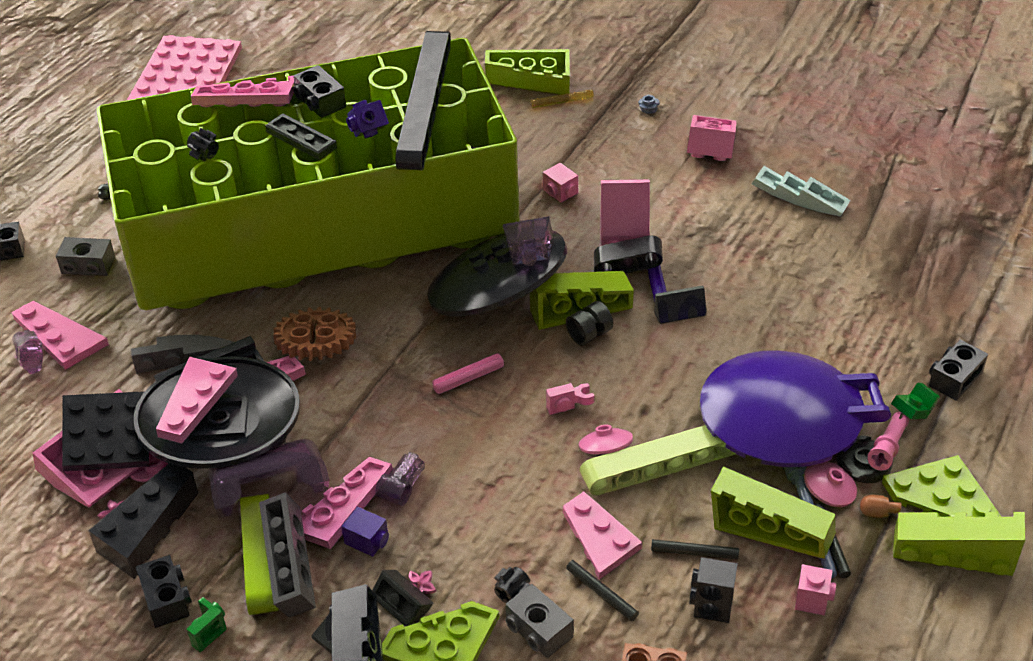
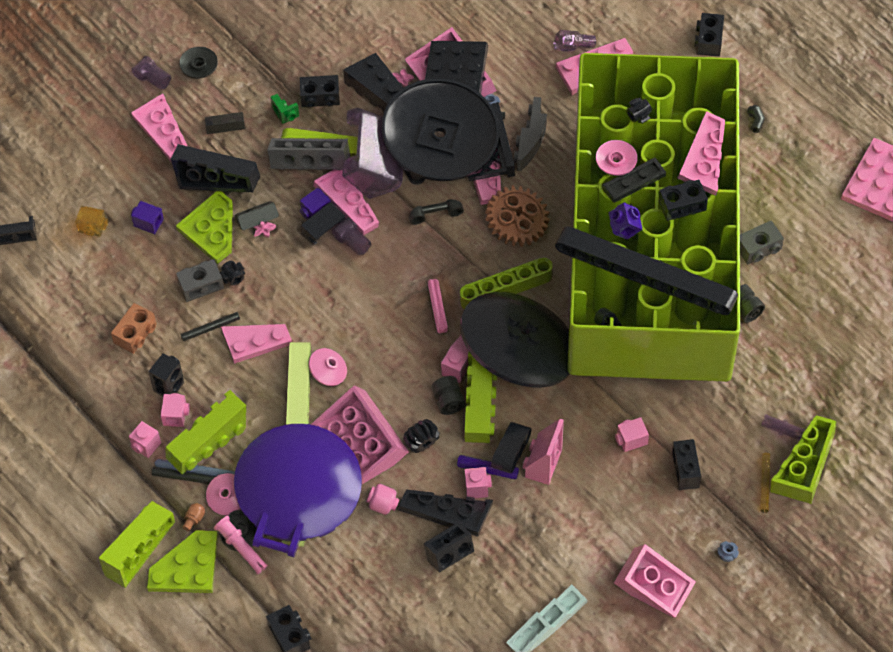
camera: 110 degrees right, 15 degrees up
bright pink wing [156,357,237,443] -> none
torso [503,216,554,266] -> none
bright pink plate [546,383,594,415] -> none
pearl dark grey bar [651,539,739,559] -> none
pearl dark grey slope [654,285,707,324] -> none
green bracket [891,383,940,419] -> none
none -> bright pink brick [161,393,190,427]
none -> black hinge [301,202,345,245]
none -> bright pink slope [311,386,409,484]
none -> bright pink head [366,484,399,515]
none -> black wing [398,489,493,537]
none -> black gear [403,419,440,453]
none -> pearl dark grey bar [409,199,464,225]
none -> black brick [424,522,474,573]
none -> bright pink slope [441,335,468,383]
none -> lime beam [460,257,553,309]
none -> bright pink brick [465,467,492,498]
none -> bright pink dish [596,140,637,176]
none -> black brick [672,439,702,490]
none -> pin [761,414,806,441]

